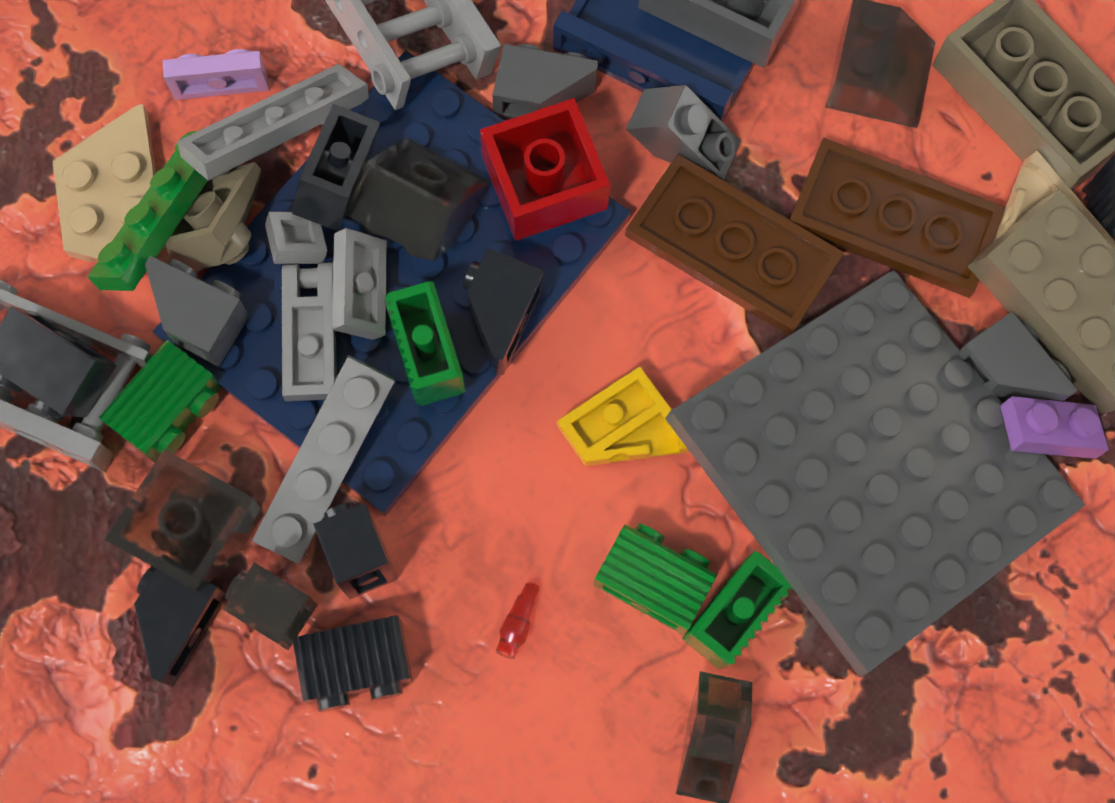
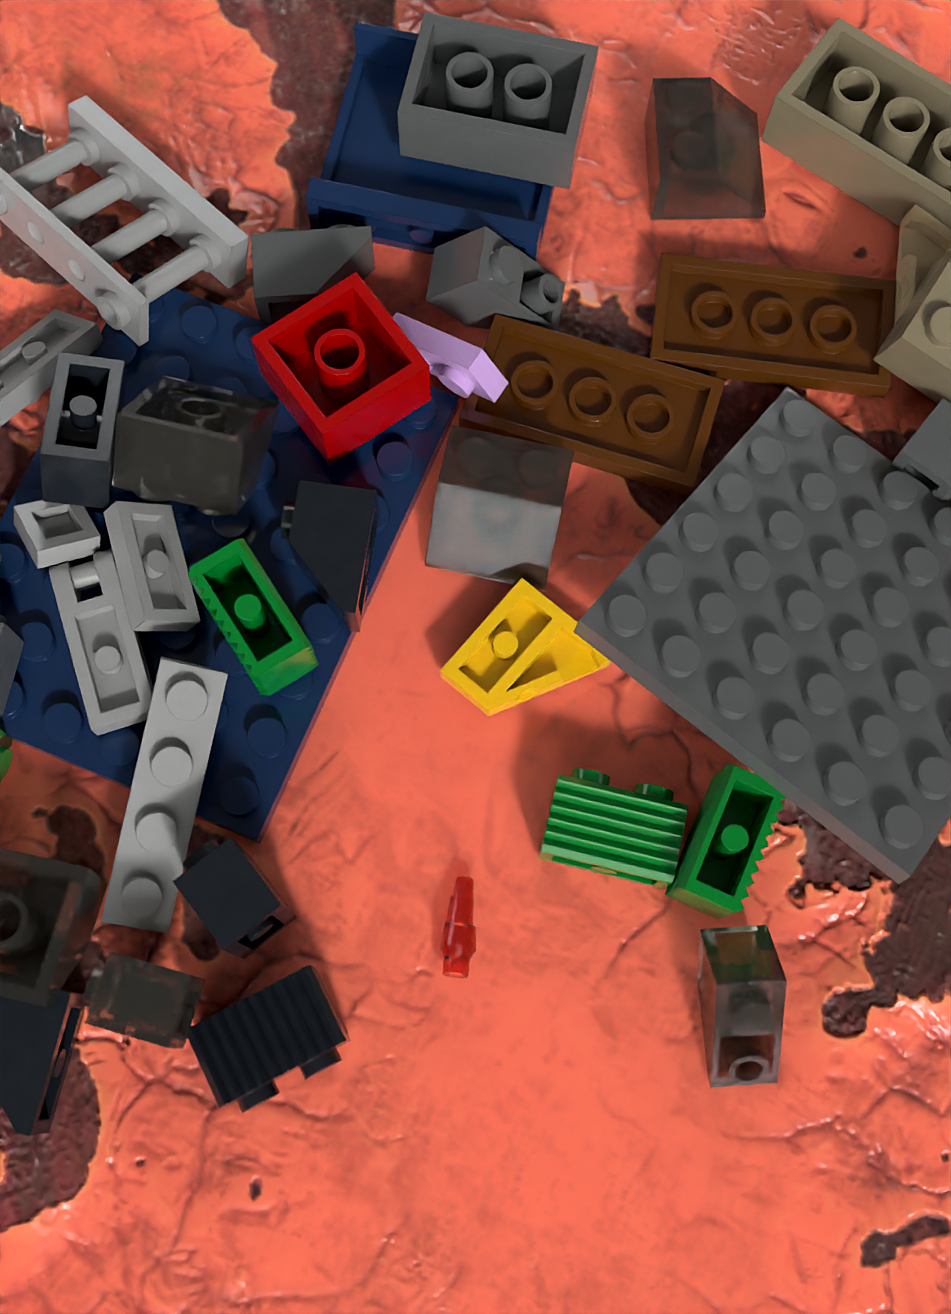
camera: 15 degrees left, 0 degrees up
none -> lavender plate [393,312,508,403]
none -> clear smoke slope [425,425,574,591]

